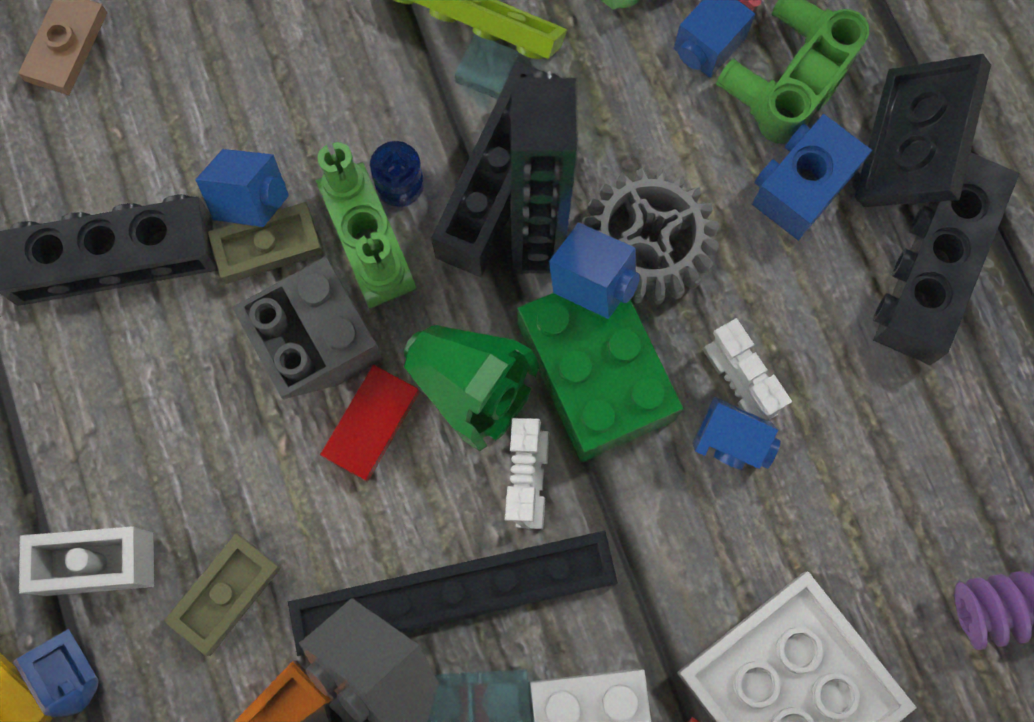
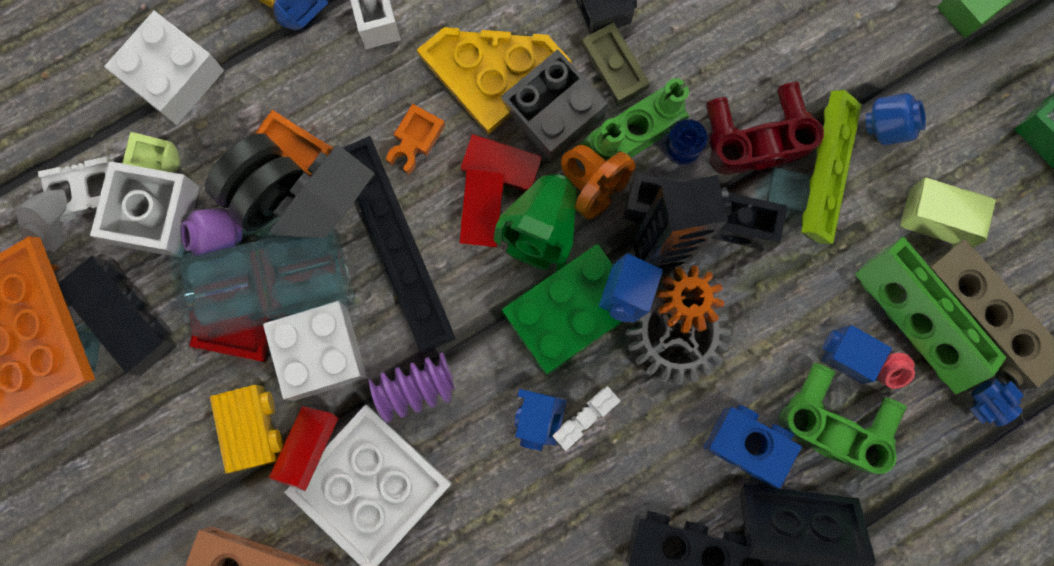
camera: 80 degrees right, 5 degrees up
olive plate [164,533,281,656] -> none
blue brick [195,149,289,227] -> none
white piece [505,418,550,530] -> none
none -> medium lavender piece [369,353,456,423]
none -> orange plate [386,103,446,175]
none -> yellow plate [416,27,572,135]
none -> red tile [459,168,505,247]
none -> orange tile [561,145,636,219]
none -> orange gear [655,265,724,333]
none -> dark red piece [705,82,824,175]

